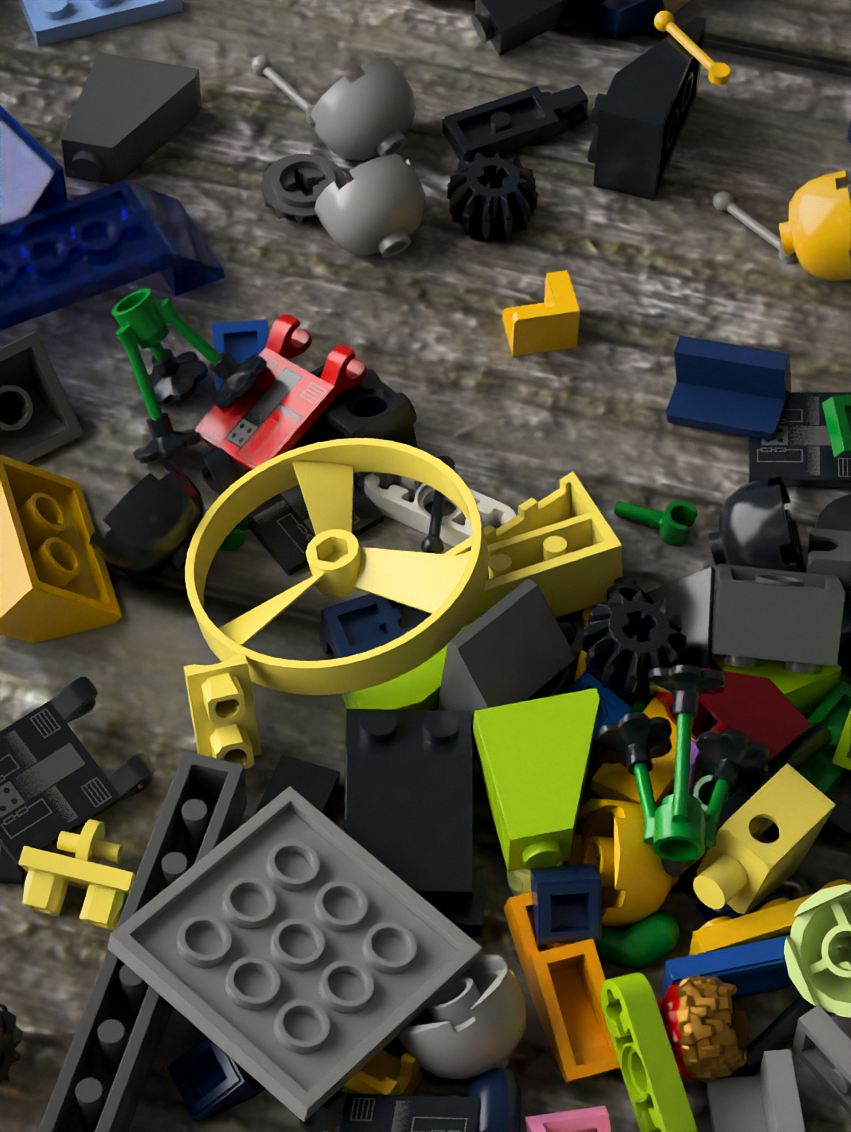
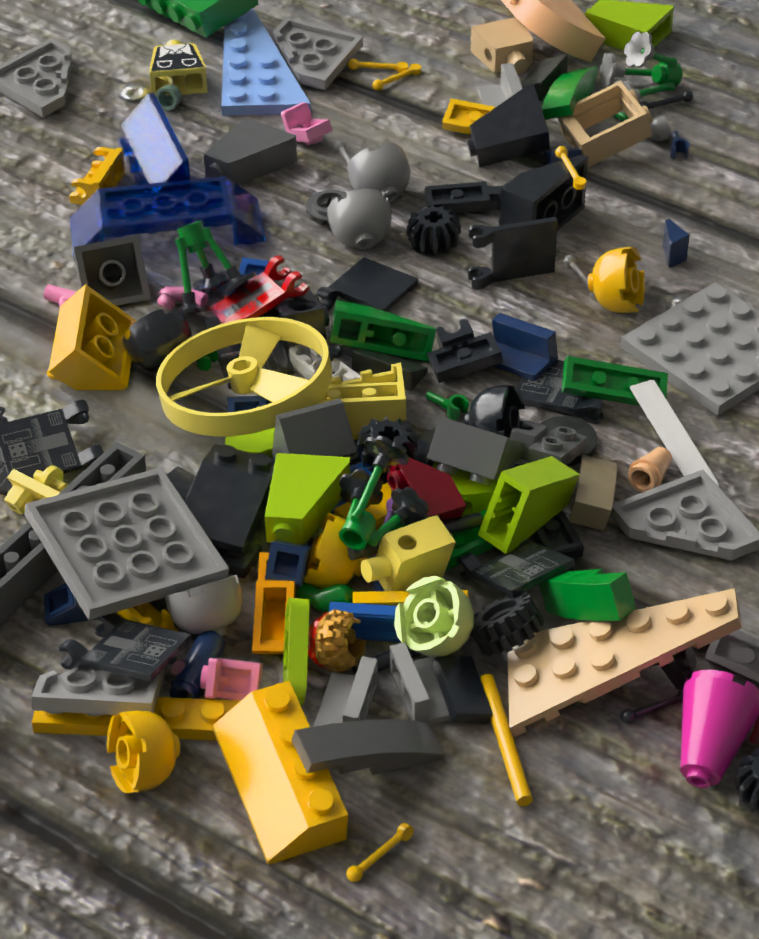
camera: 20 degrees right, 10 degrees down
light yellow hips [183,653,262,769] -> none
yellow panel [502,270,580,357] -> none
none -> bright pink arm [157,286,208,310]
none -> bright pink bracket [281,102,333,145]
none -> black flag [317,257,418,312]
none -> green slope [329,300,436,362]
none -> pearl dark grey slope [352,349,428,391]
none -> black plate [427,319,503,383]
none -> black flag [468,217,558,290]

